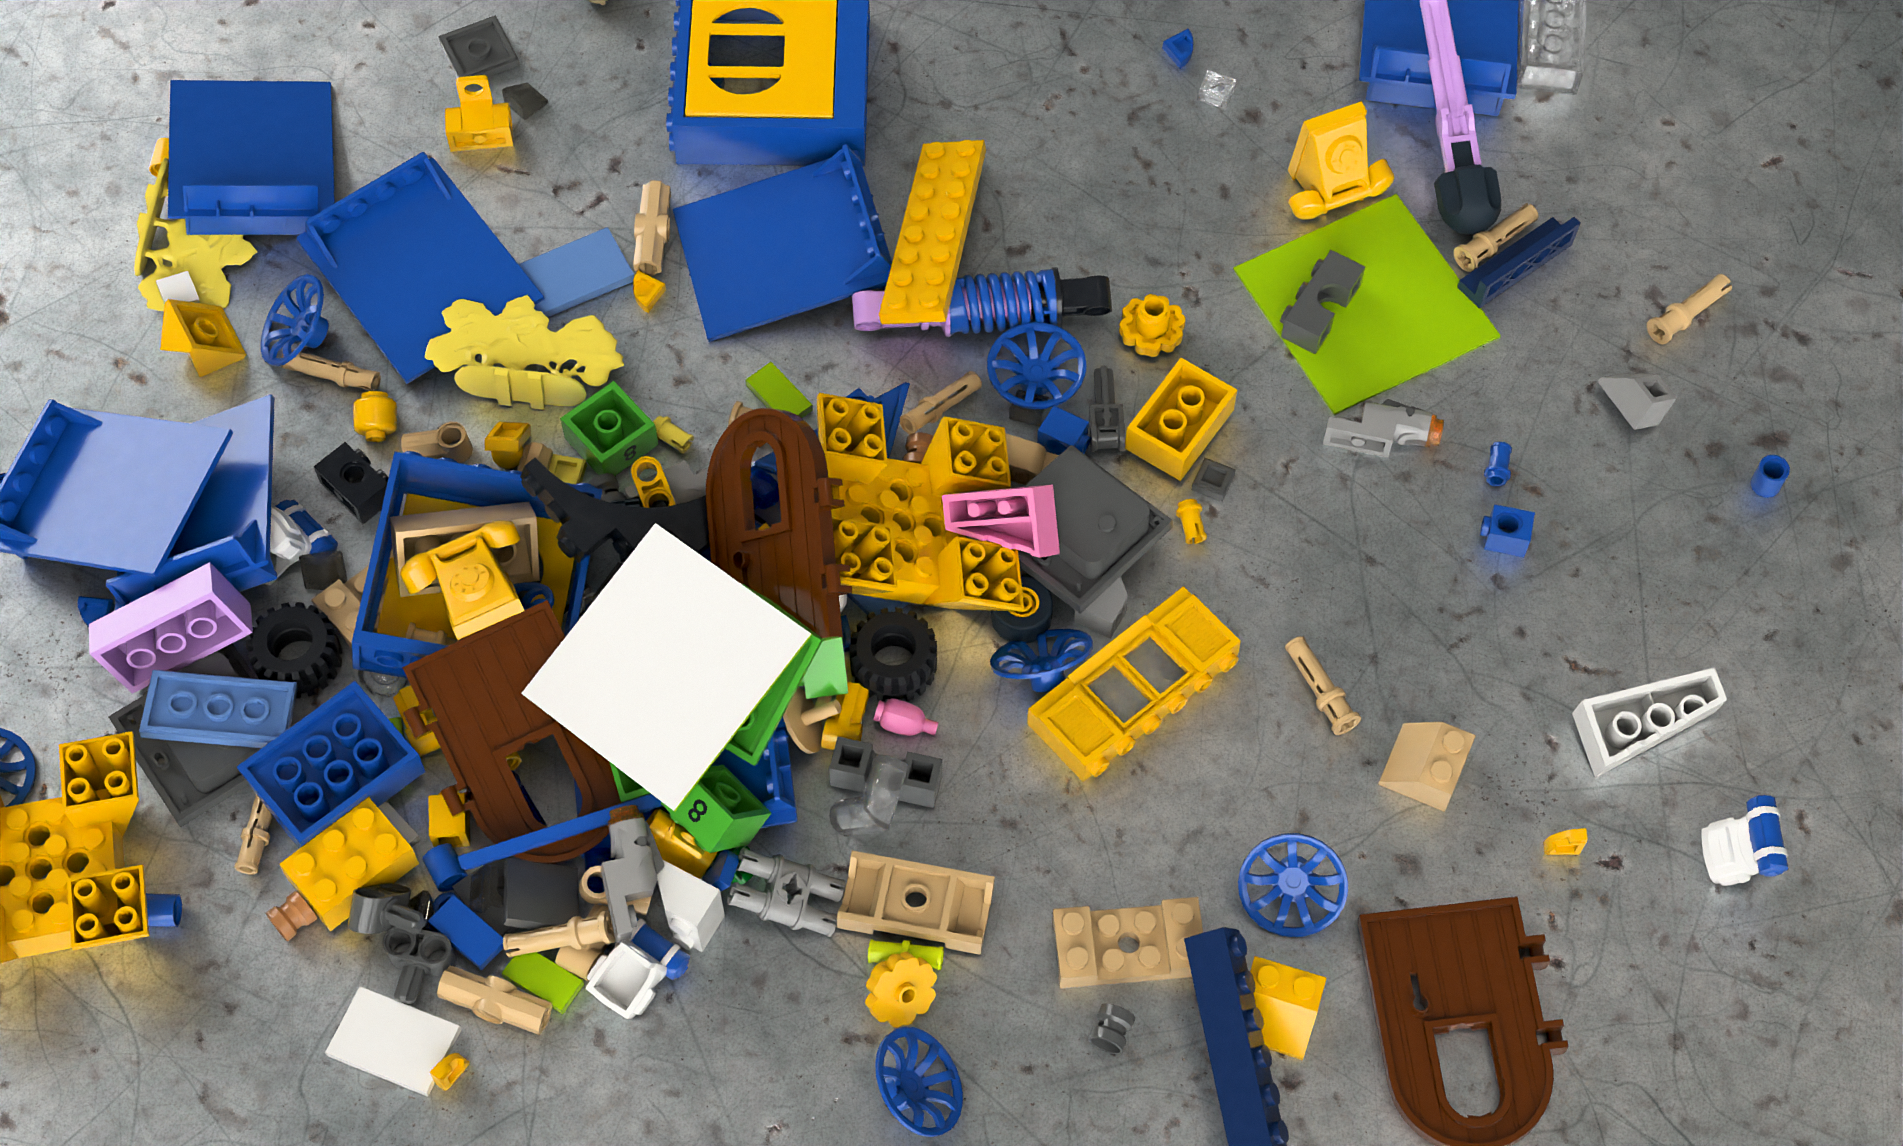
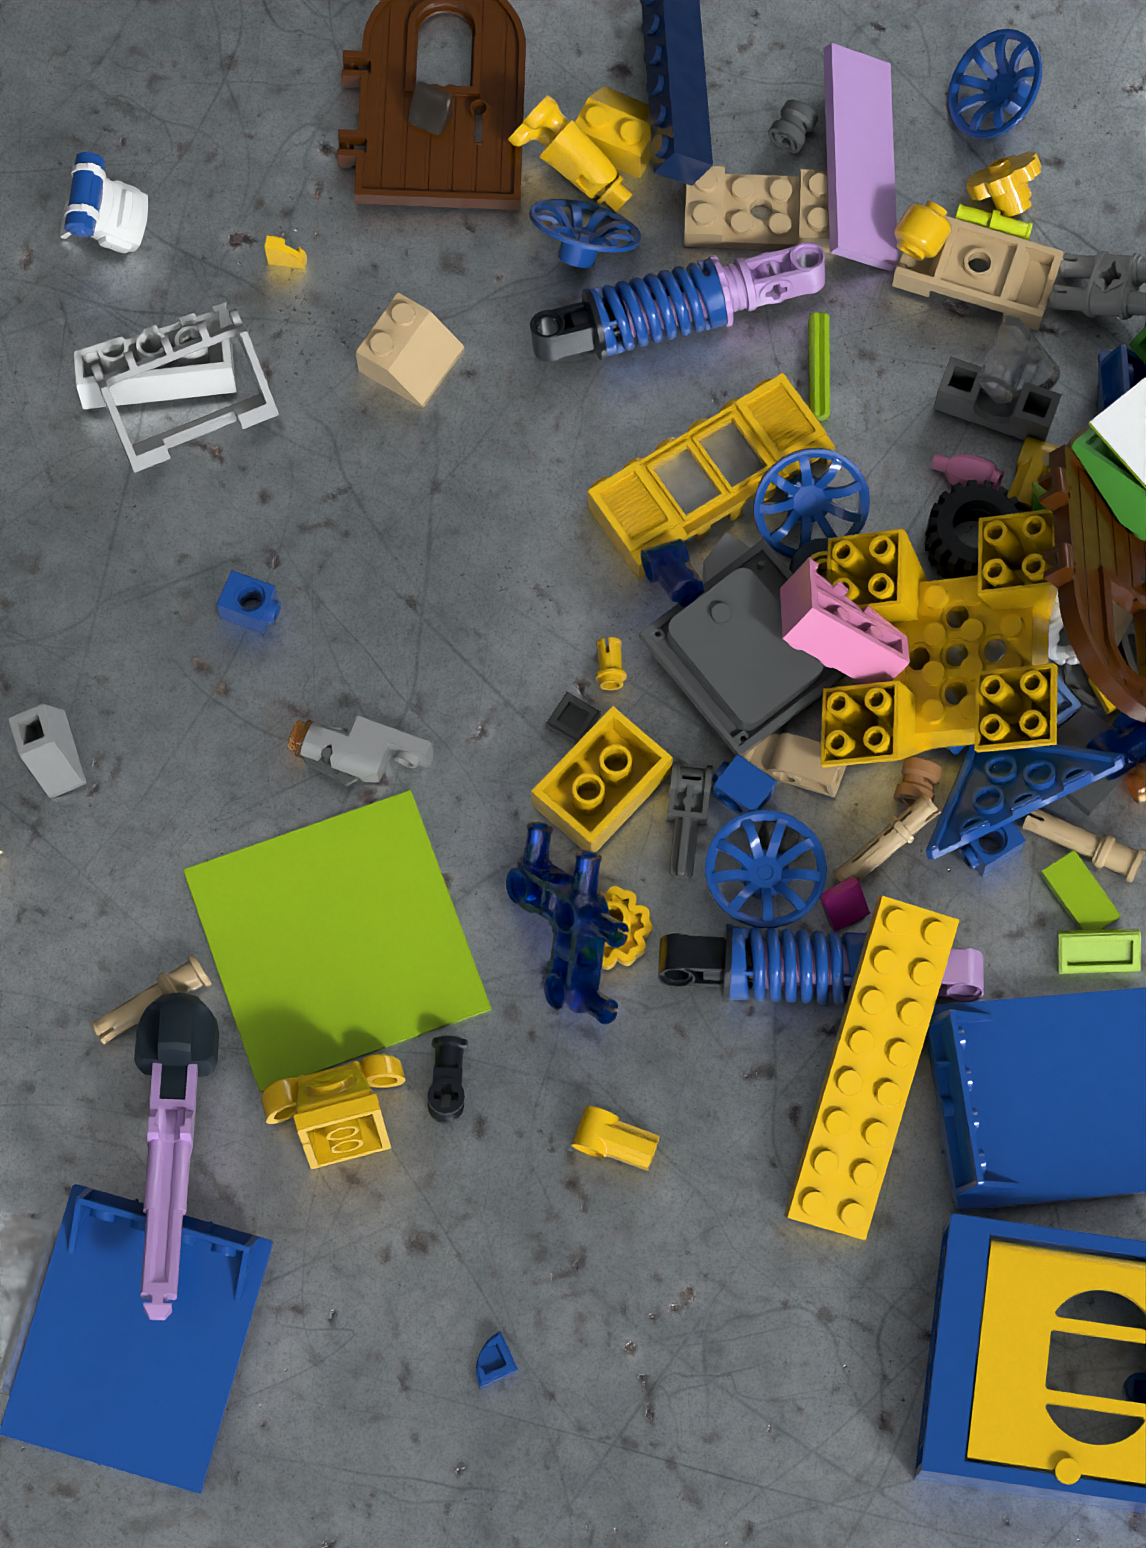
camera: 170 degrees left, 10 degrees up
clear tile [1197,70,1237,109] -> none
dark grey arch [1280,250,1365,354] -> none
tan pin [1285,636,1361,735] -> none
dark blue fence [1457,217,1581,308] -> none
blue pin [1484,442,1512,486] -> none
none -> hinge [90,309,279,473]
none -> clear smoke slope [408,81,453,135]
none -> black connector [427,1036,469,1124]
none -> clear blue pin [506,822,629,1024]
none -> yellow piece [508,94,633,212]
none -> piece [530,242,825,362]
none -> yellow piece [571,1105,660,1171]
none -> clear blue piece [640,538,704,607]
none -> lime axle [808,312,830,422]
none -> dark pink tile [820,876,870,932]
none -> lavender tile [823,43,898,271]
none -> yellow head [894,201,951,261]
none -> lime tile [1057,928,1141,974]

